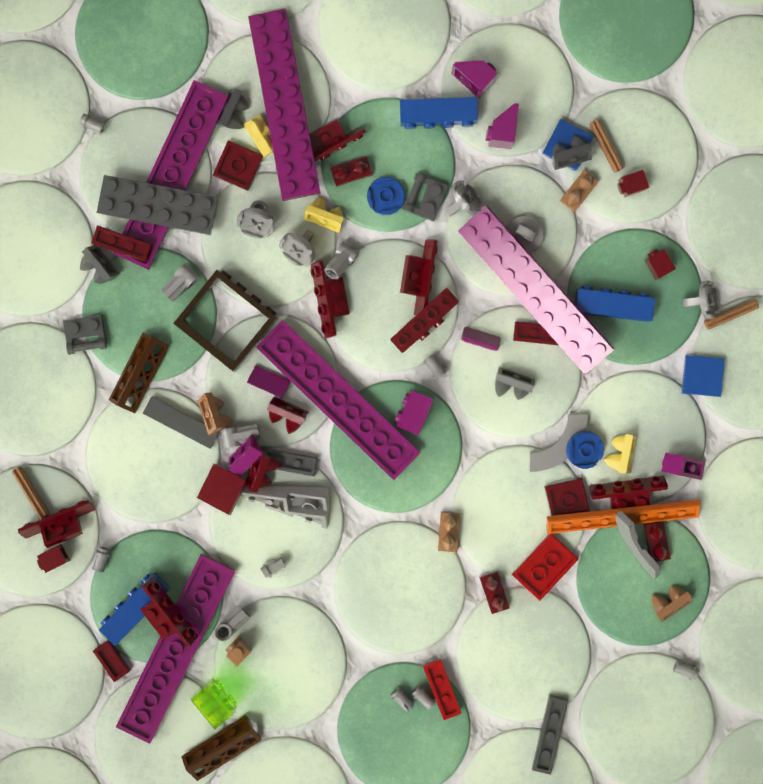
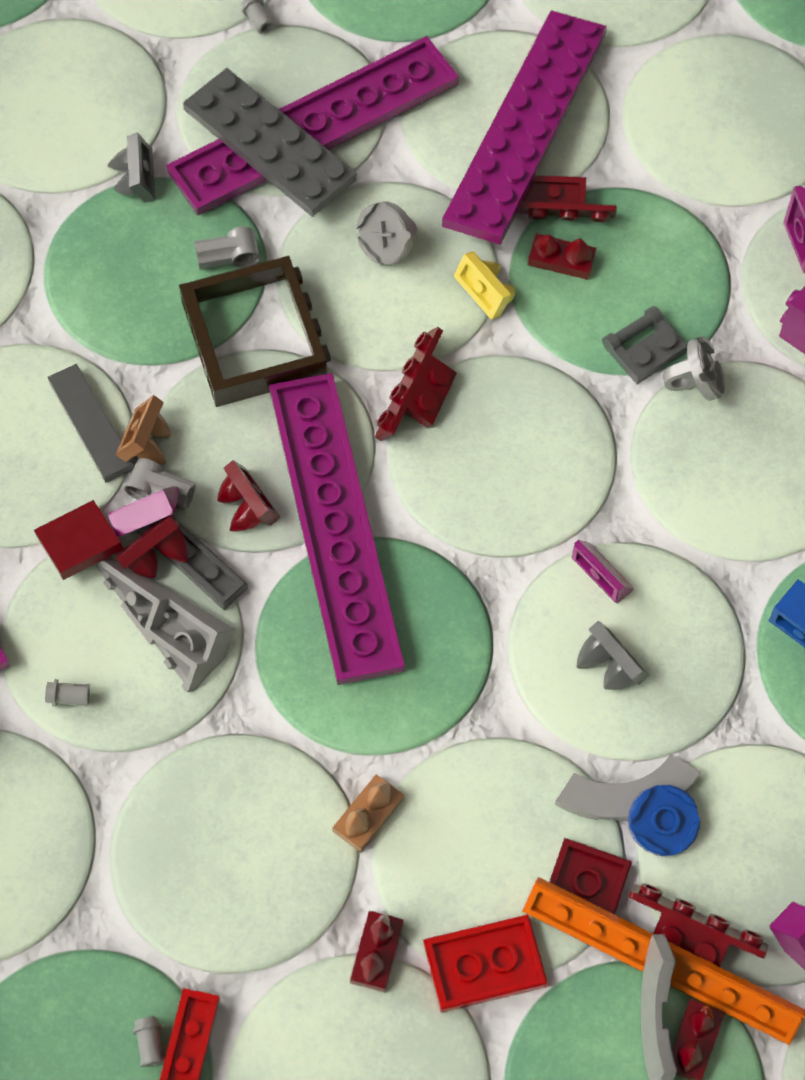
camera: 25 degrees right, 25 degrees down
dark grey plate [63,315,107,355] -> none
dark red tile [91,225,153,263] -> none
reddish brown fence [109,332,169,413] -> none
dark red tile [213,140,263,191] -> none
dark grey tile [216,88,249,129] -> none
light yellow tile [244,114,273,158] -> none
magenta slope [247,365,290,398] -> none
light grey tile [279,229,315,266] -> none
light grey piece [324,241,359,280] -> none
blue tile [367,177,405,215] -> none
dark red bracket [390,288,459,353] -> none
light grey pin [390,687,414,712] -> none
magenta slope [395,391,434,435] -> none
blue brick [400,97,478,129] -> none
dark red bracket [400,239,438,315] -> none
light grey pin [423,354,446,379] -> none
plate [458,205,615,374] -> none
light grey tile [507,216,543,253] -> none
dark red tile [513,322,559,346] -> none
light yellow tile [604,434,637,474] -> none

